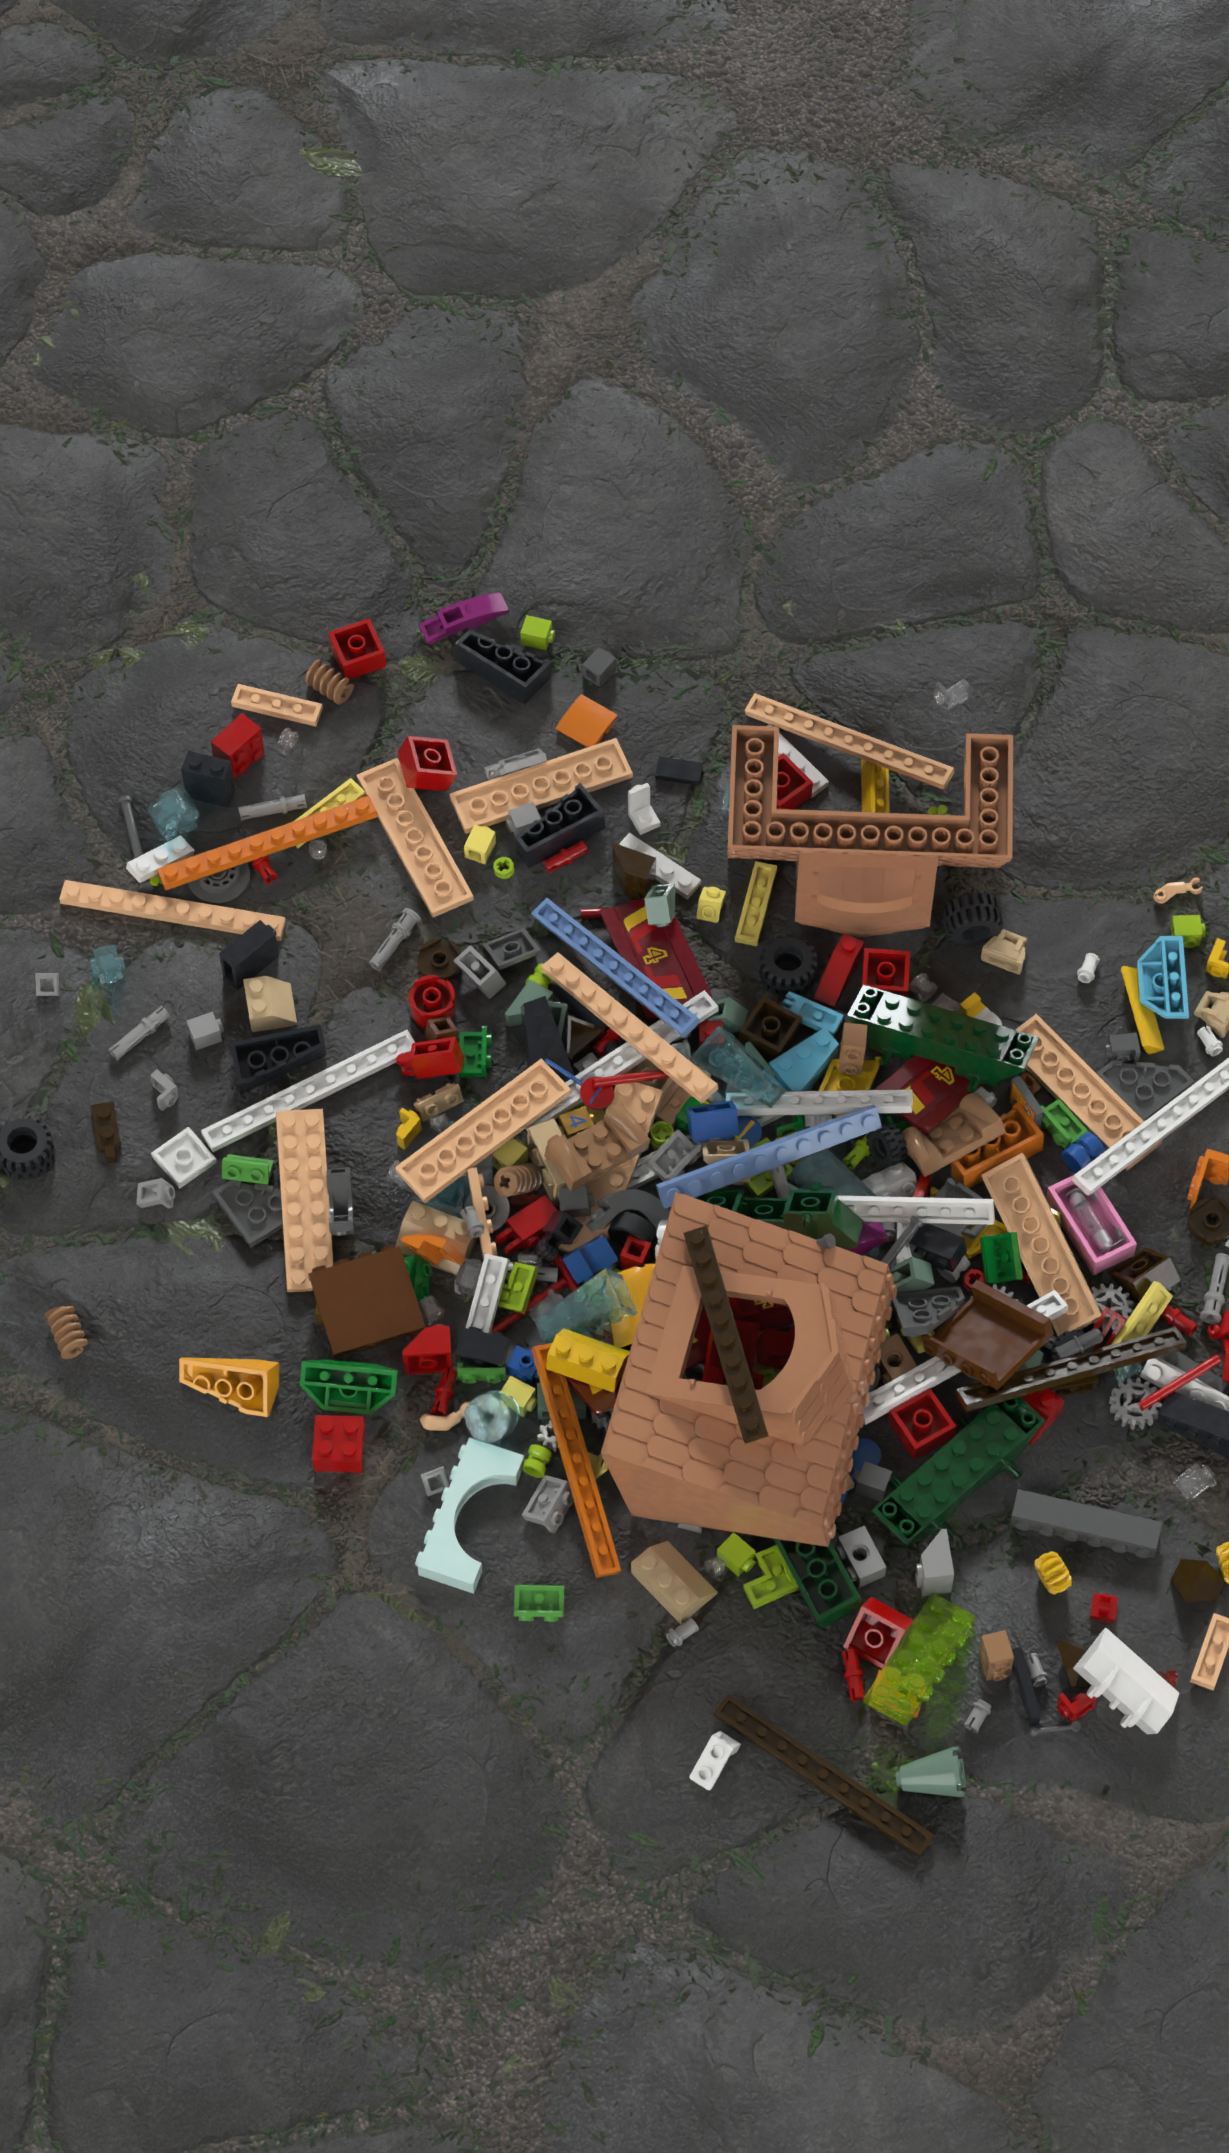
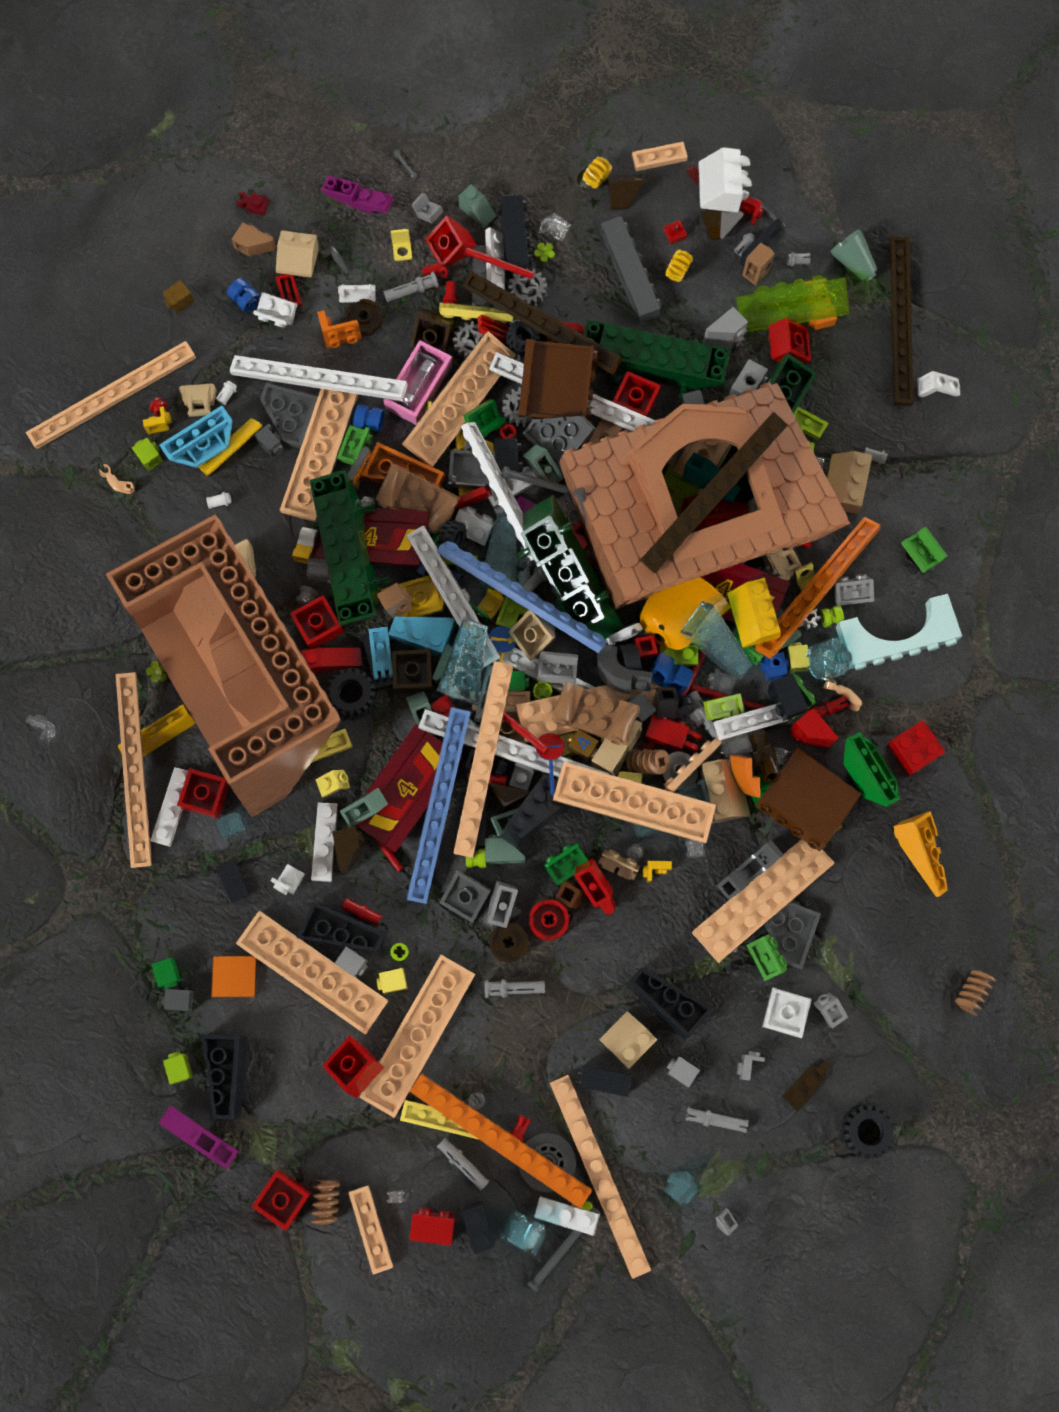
camera: 125 degrees left, 15 degrees up
white plate [201,1030,415,1153] -> none
light grey slope [421,1466,450,1497] -> none
light grey pin [460,1206,485,1238] -> none
light grey hinge [484,749,547,781] -> none
blue brick [686,1101,739,1143] -> none
red pin [842,1649,866,1702] -> none
dark grey axle [1055,1328,1103,1359] -> none
none -> green brick [151,957,181,990]
none -> lime plant [534,243,555,262]
none -> dark brown piece [750,729,781,783]

